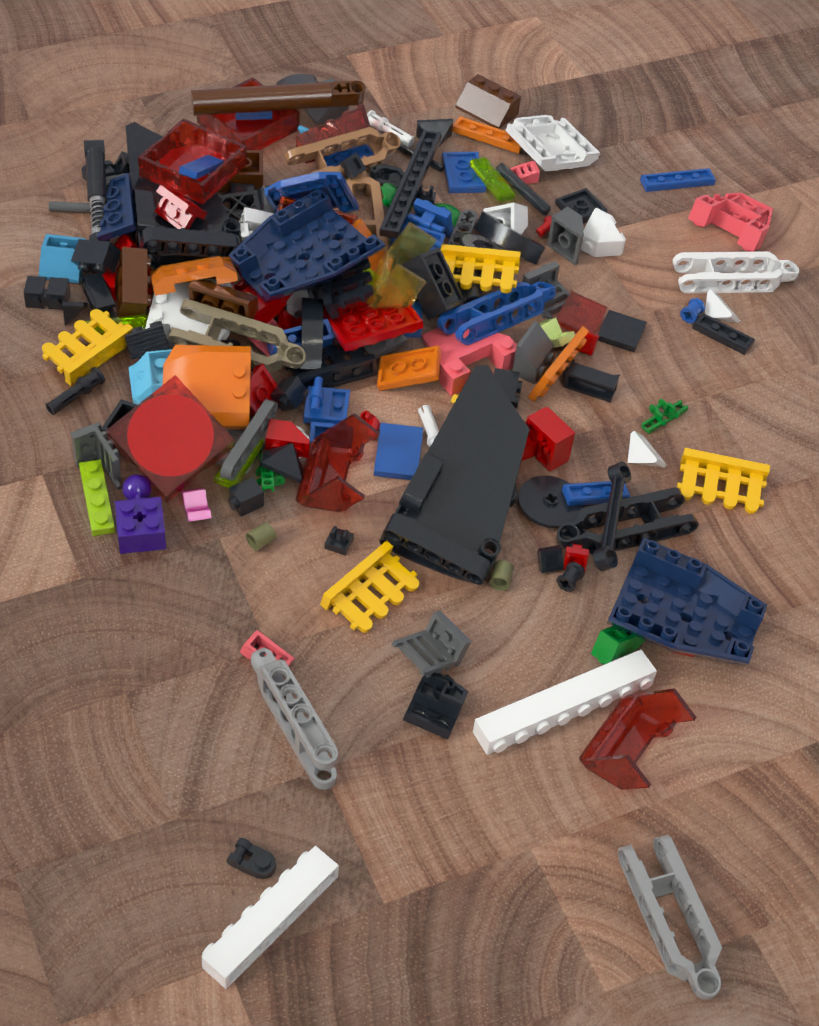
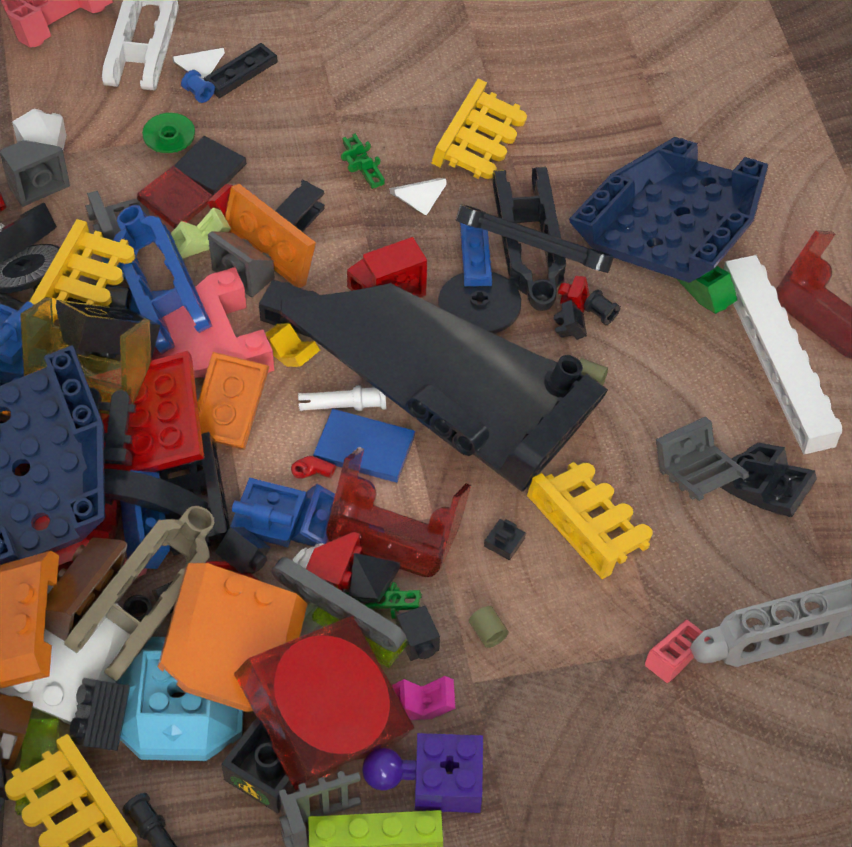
camera: 75 degrees left, 5 degrees up
none -> green dish [142,113,195,153]

